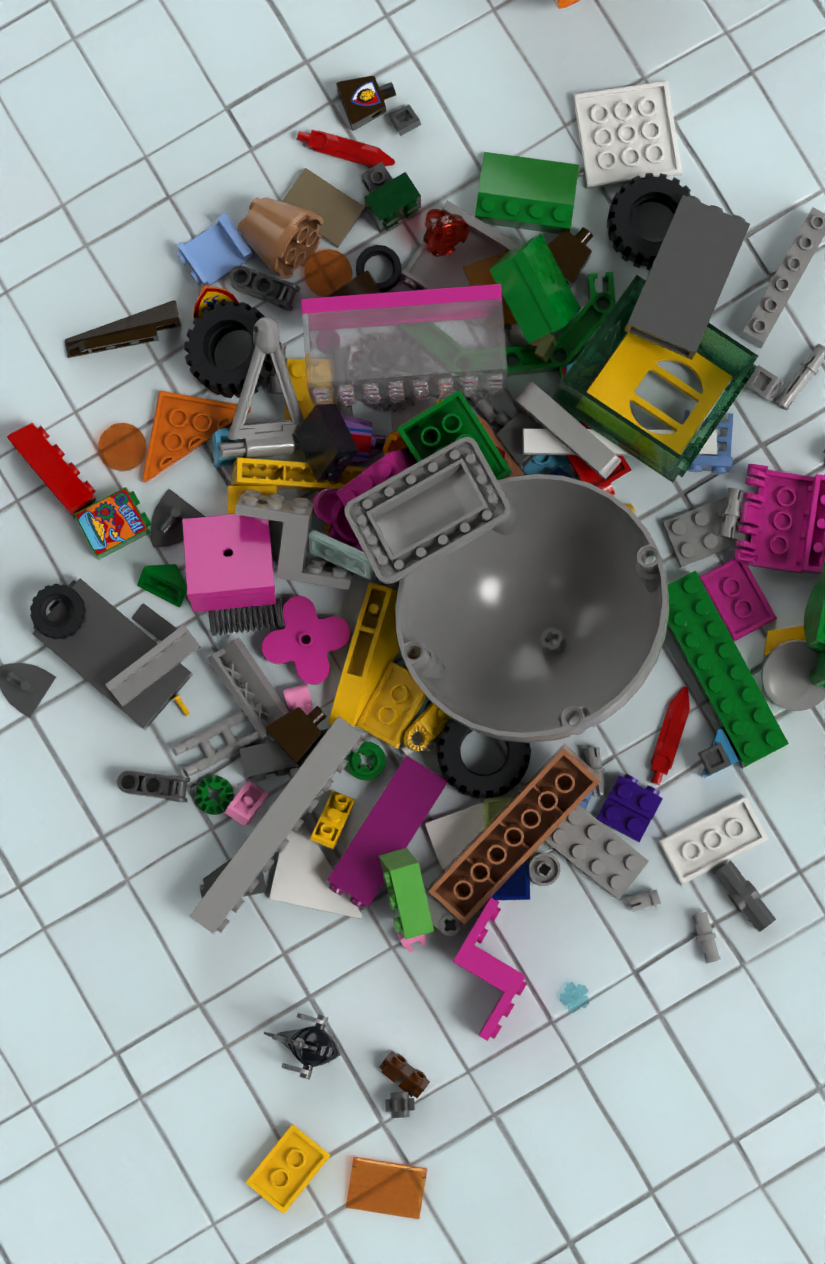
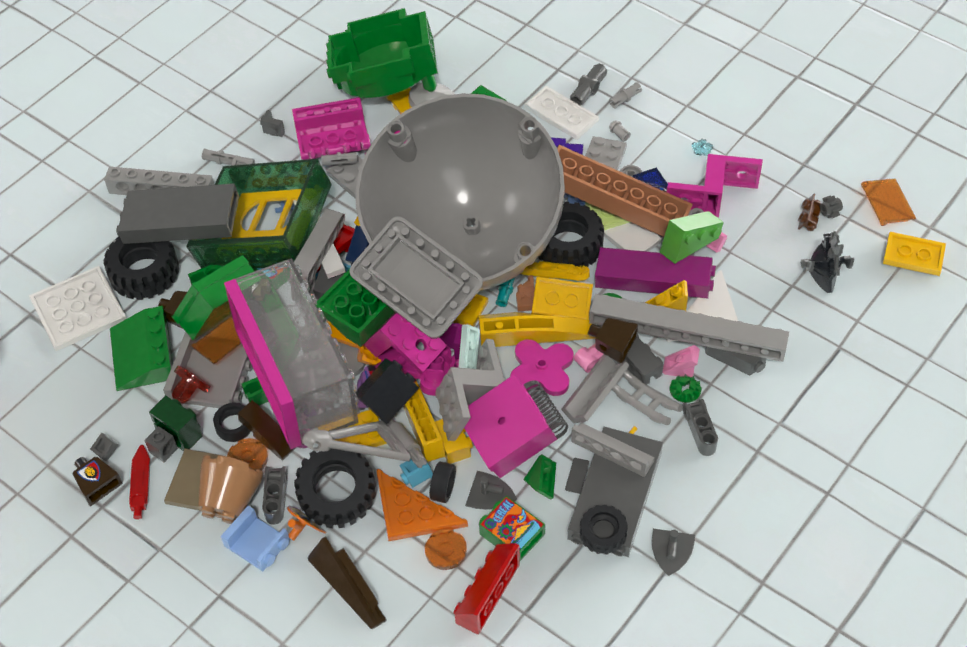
camera: 110 degrees left, 30 degrees down
none -> black tyre [429,461,456,503]

